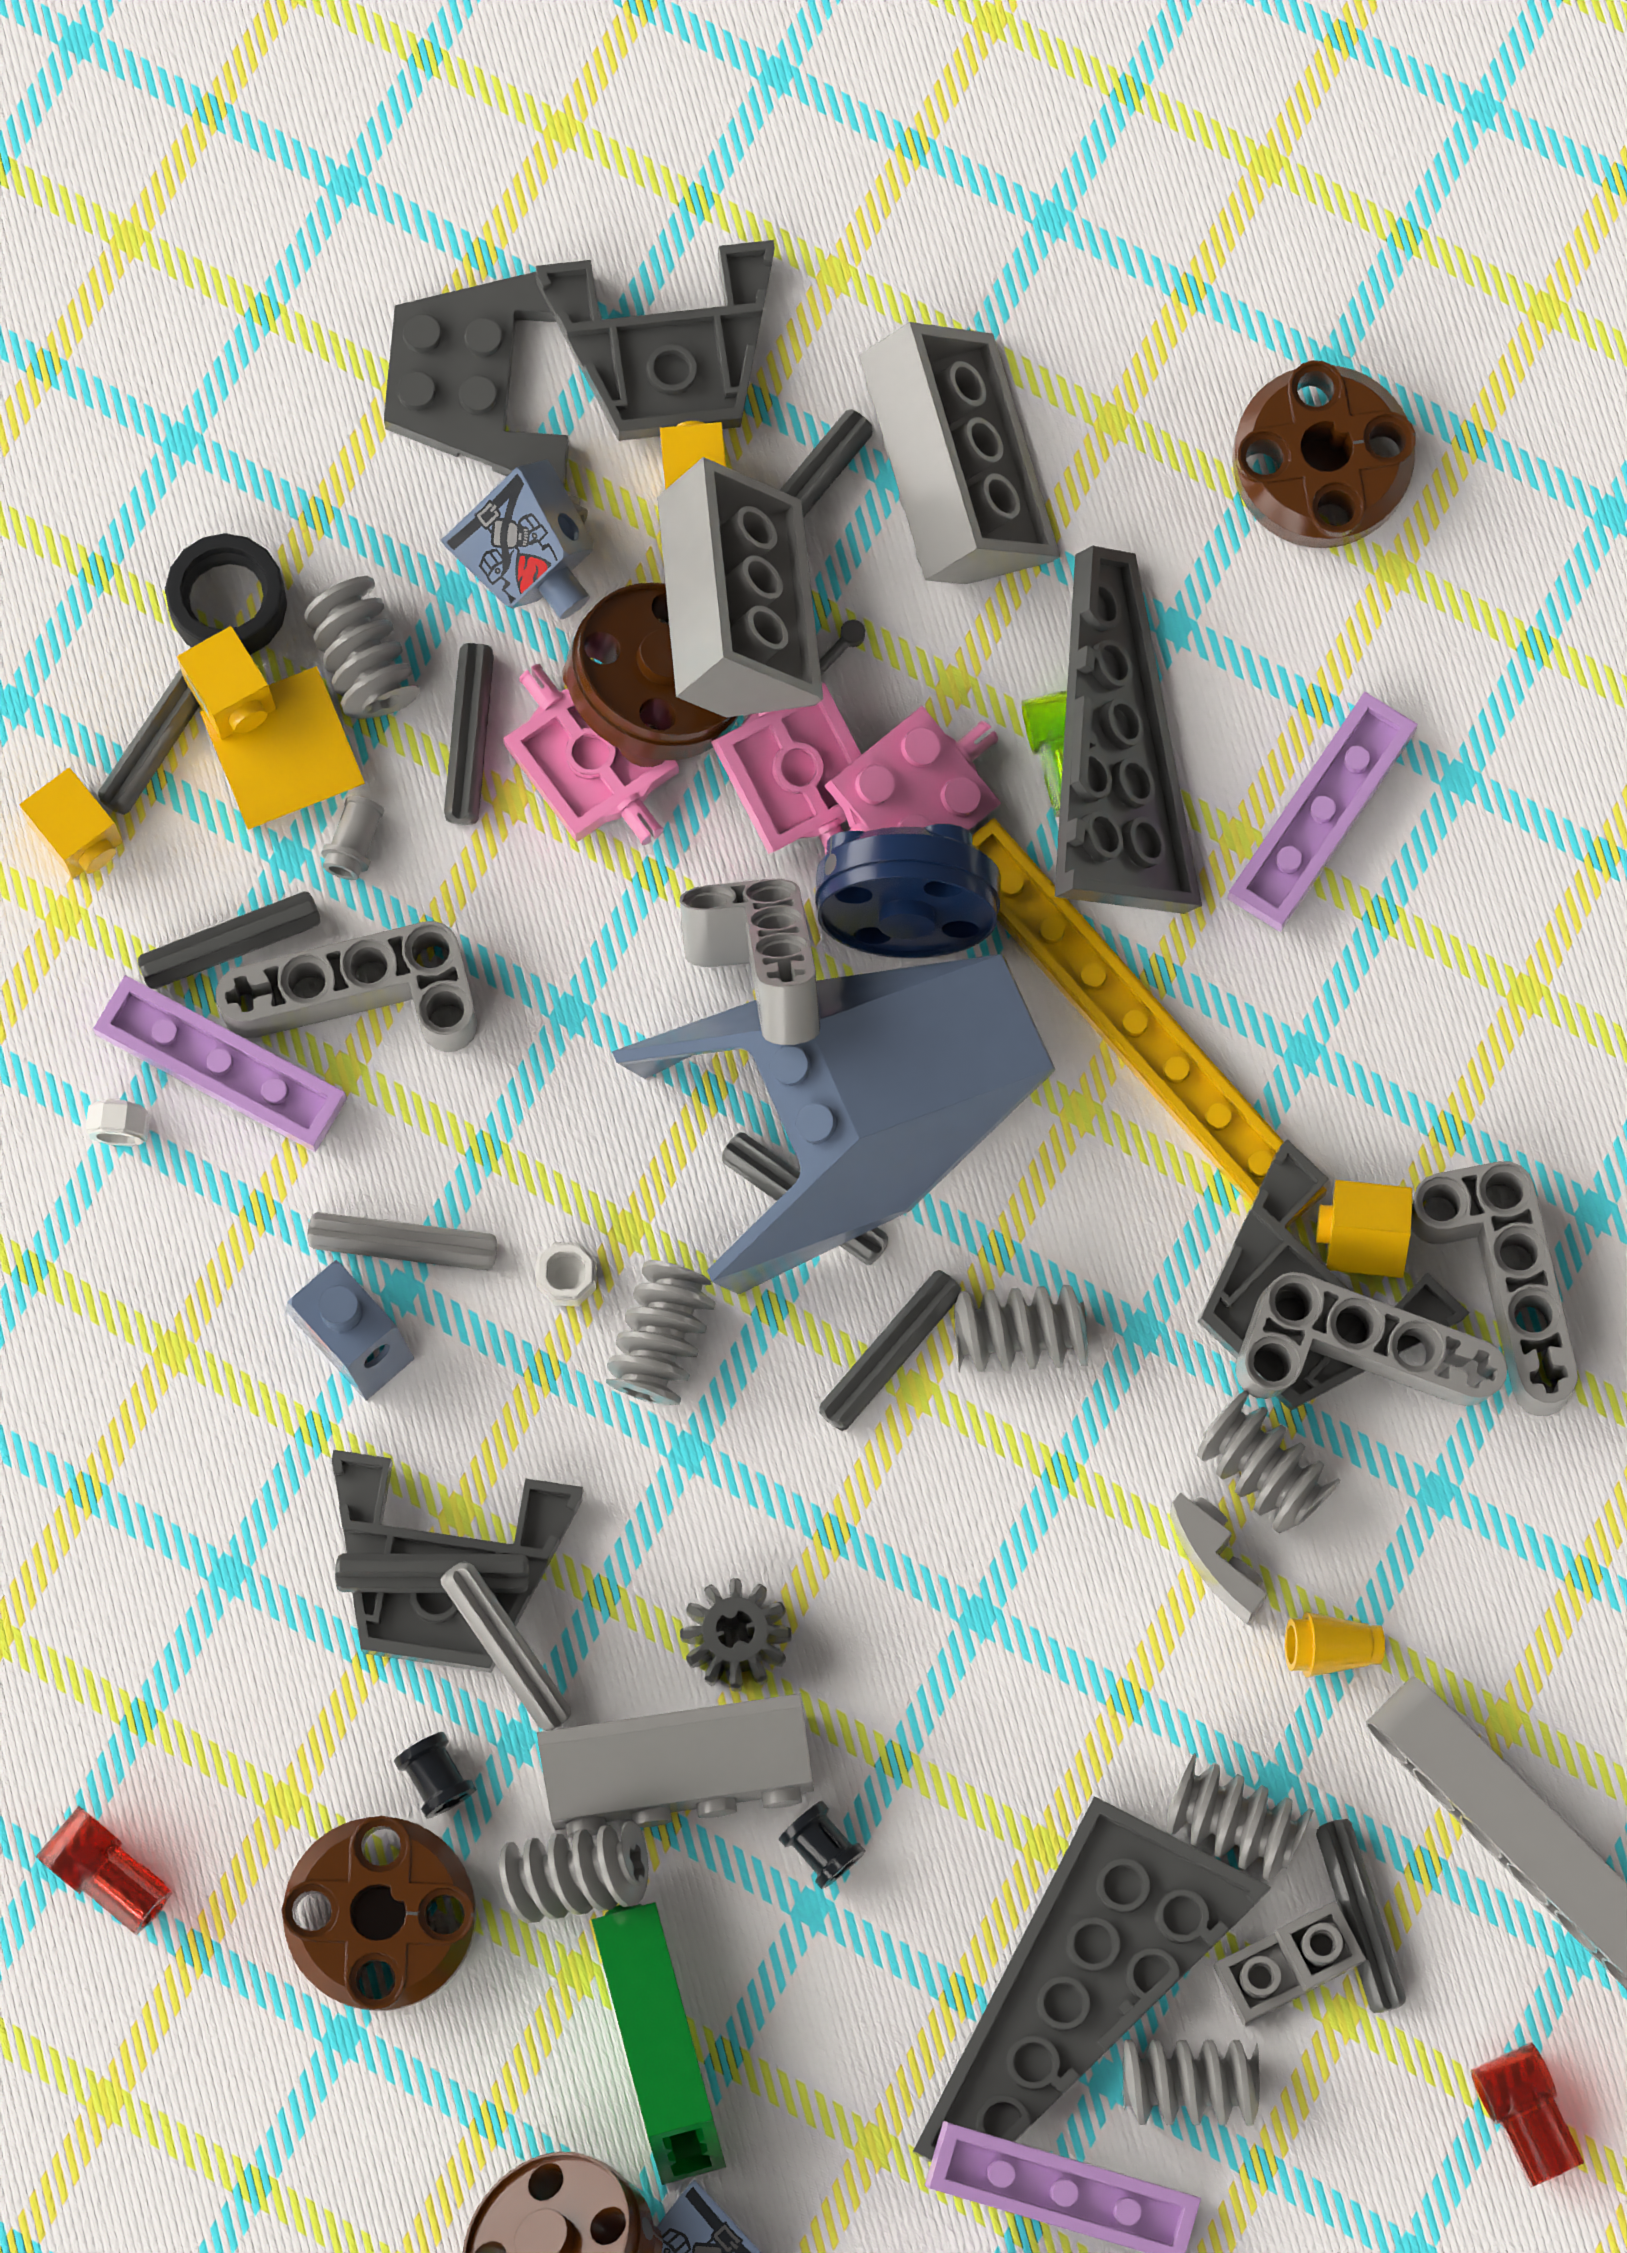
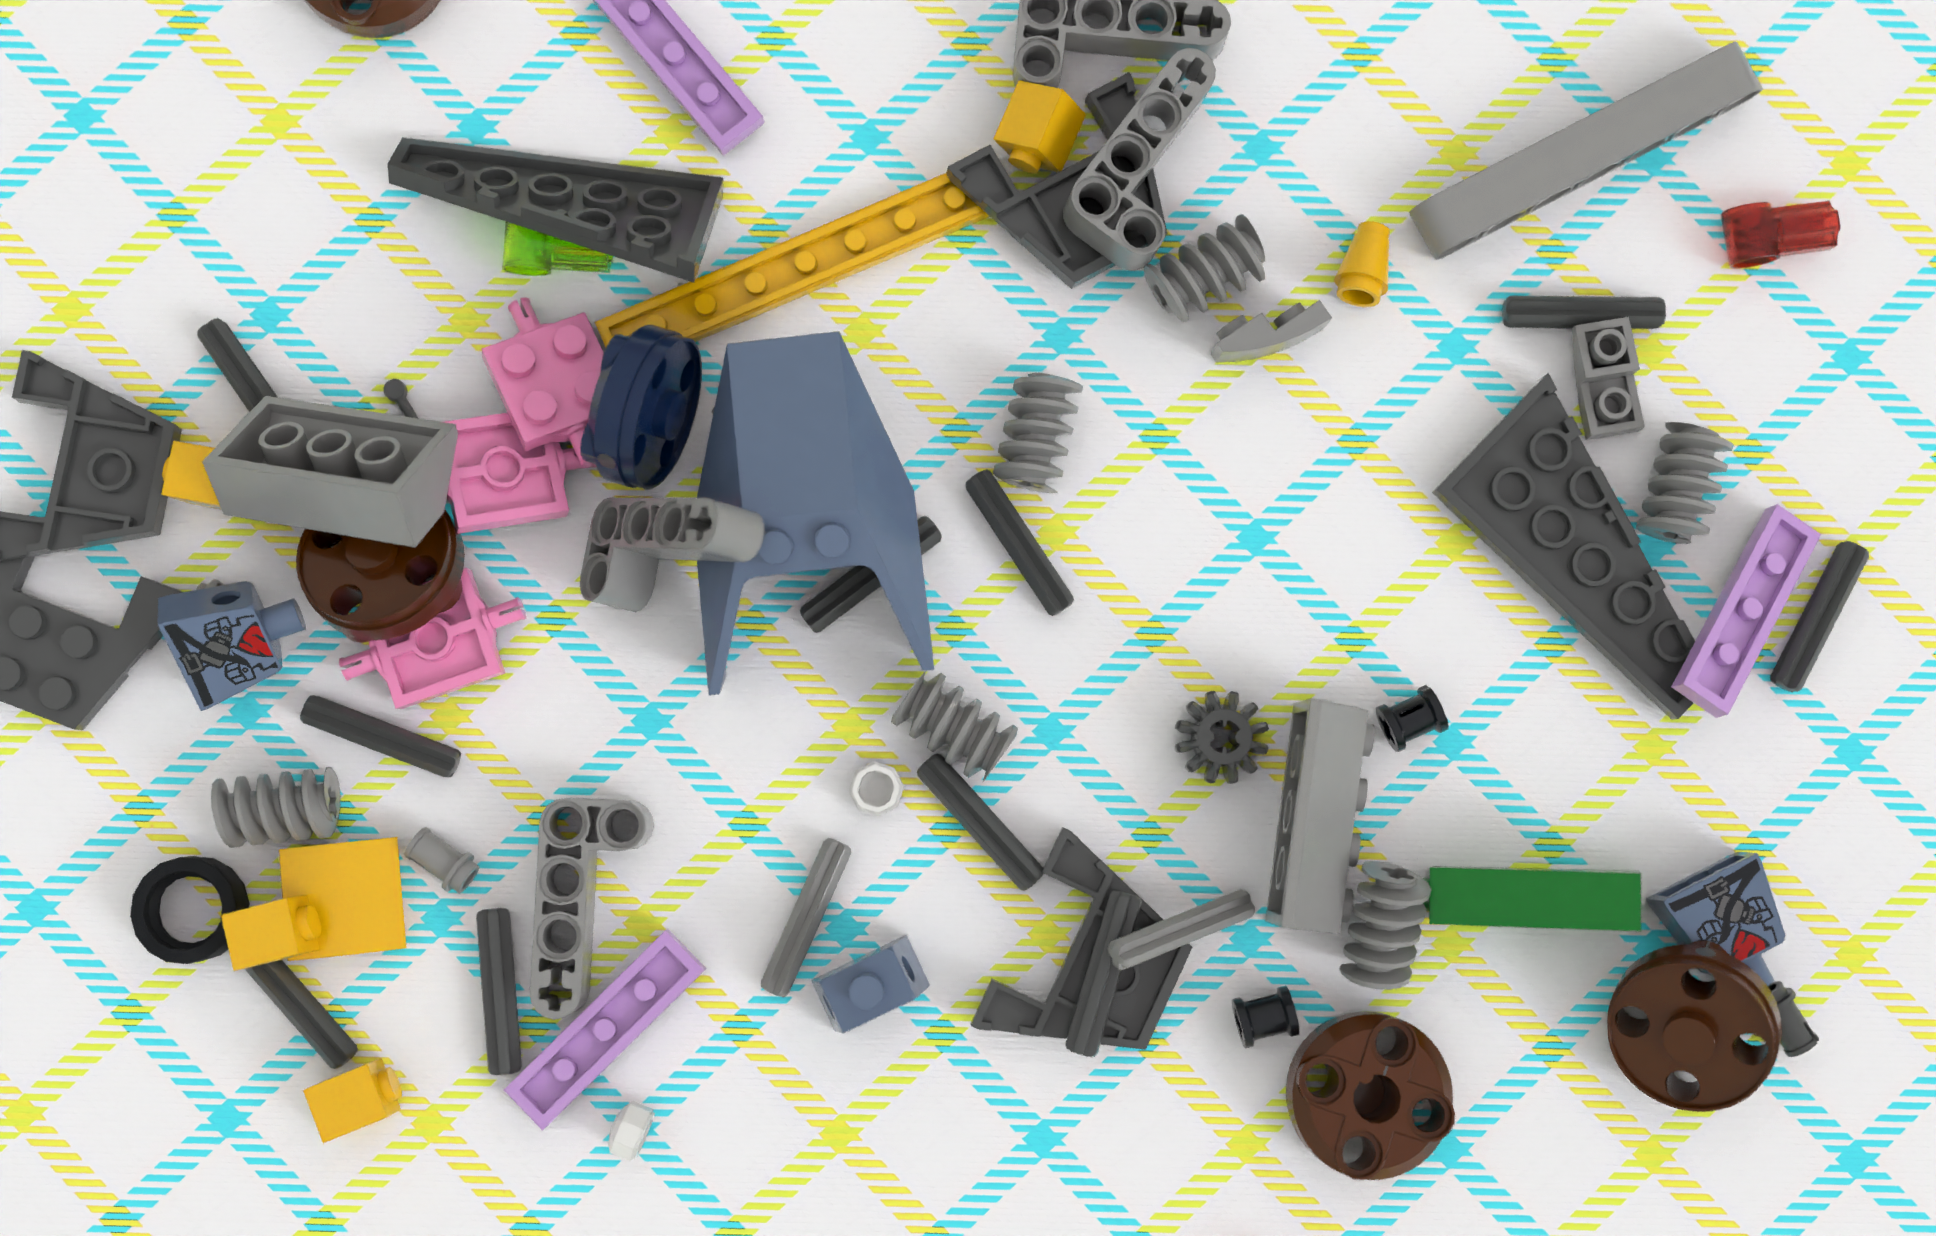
camera: 80 degrees left, 10 degrees up
light grey slope [859,322,1060,584] -> none
light grey piece [1166,1753,1314,1881] -> none
none -> dark grey axle [917,753,1044,891]

